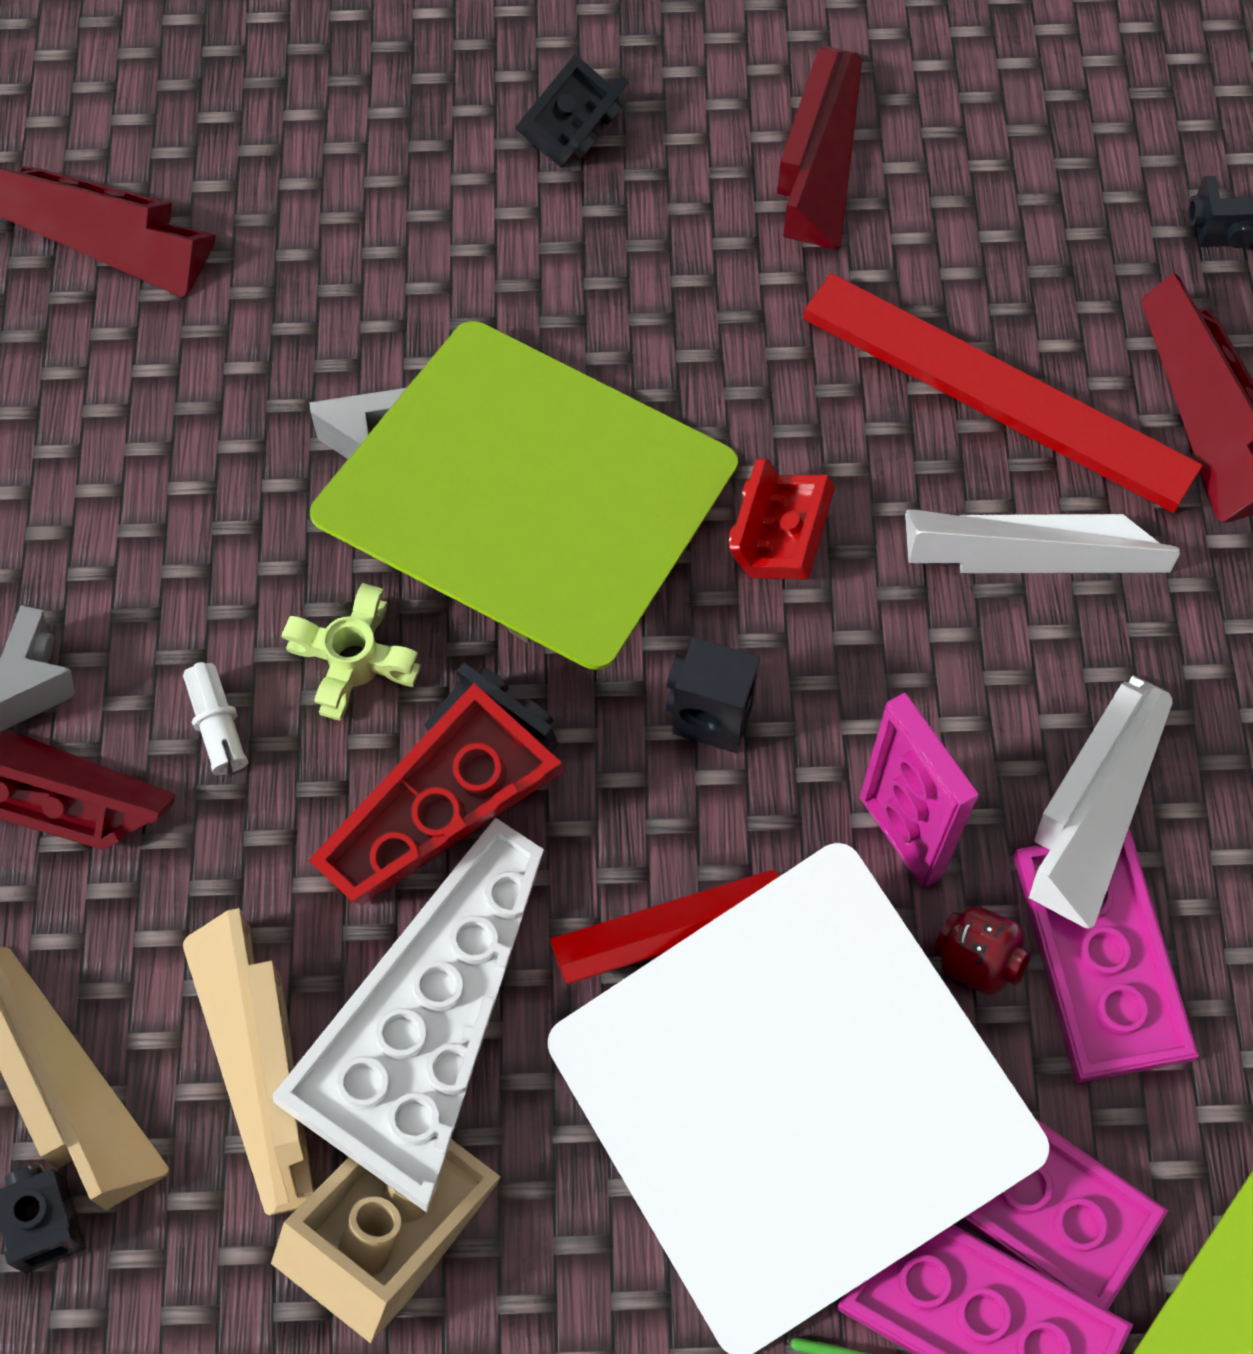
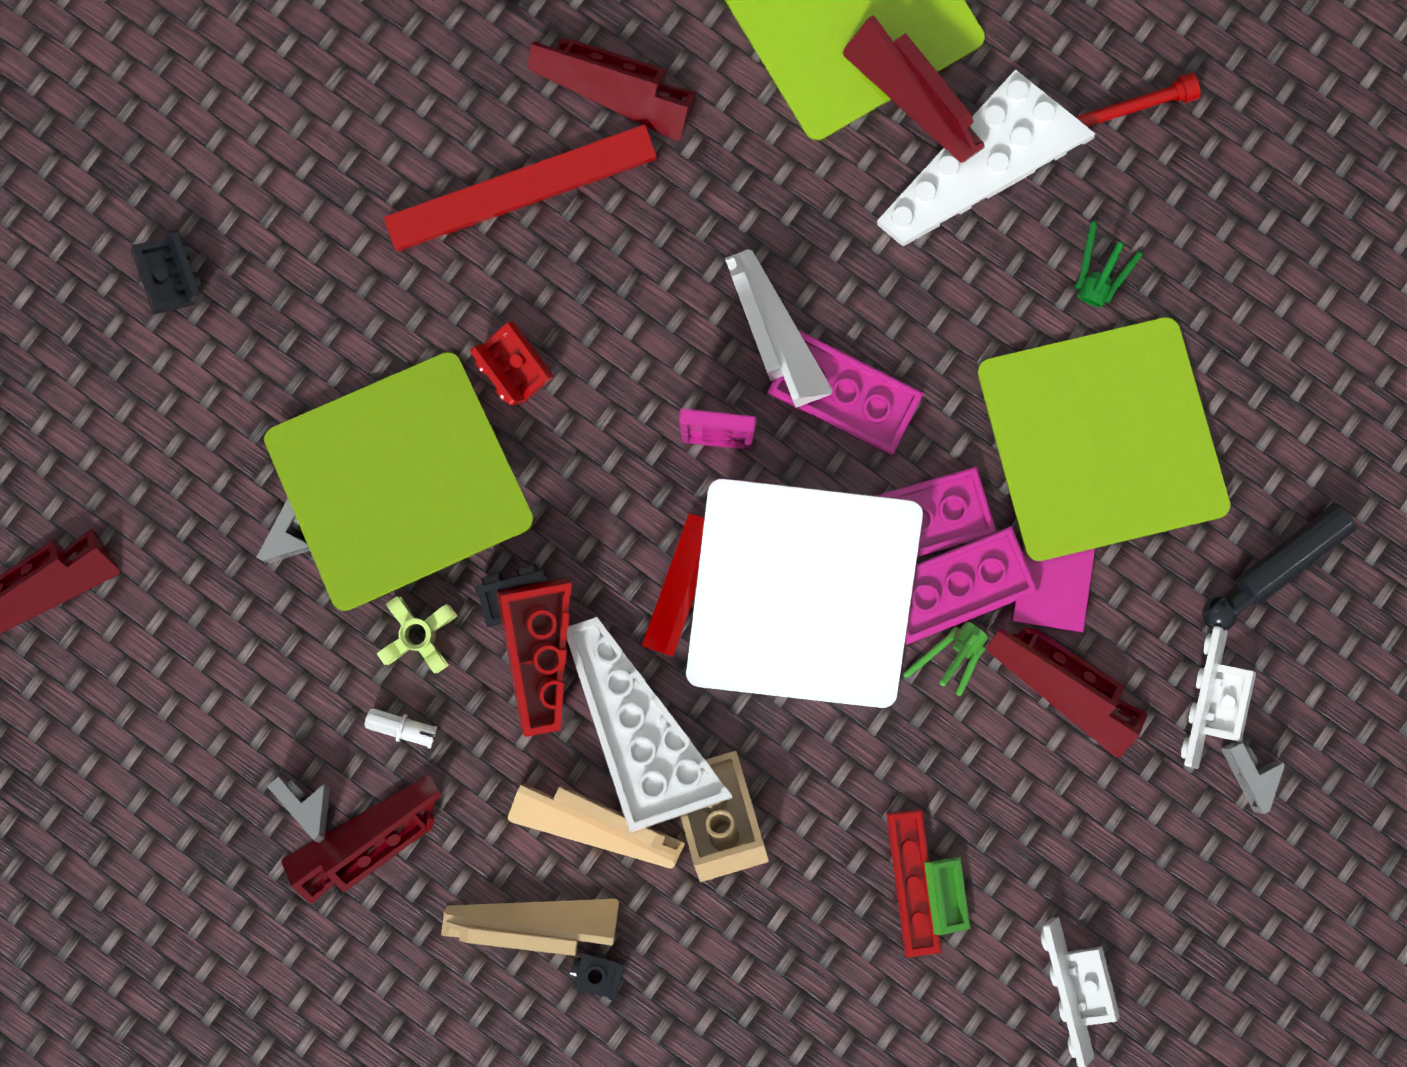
camera: 50 degrees left, 20 degrees up
black brick [666,637,760,753] -> none
dark red wedge [777,46,862,249] -> none
white wedge [905,510,1180,573] -> none
dark red head [935,905,1031,995] -> none

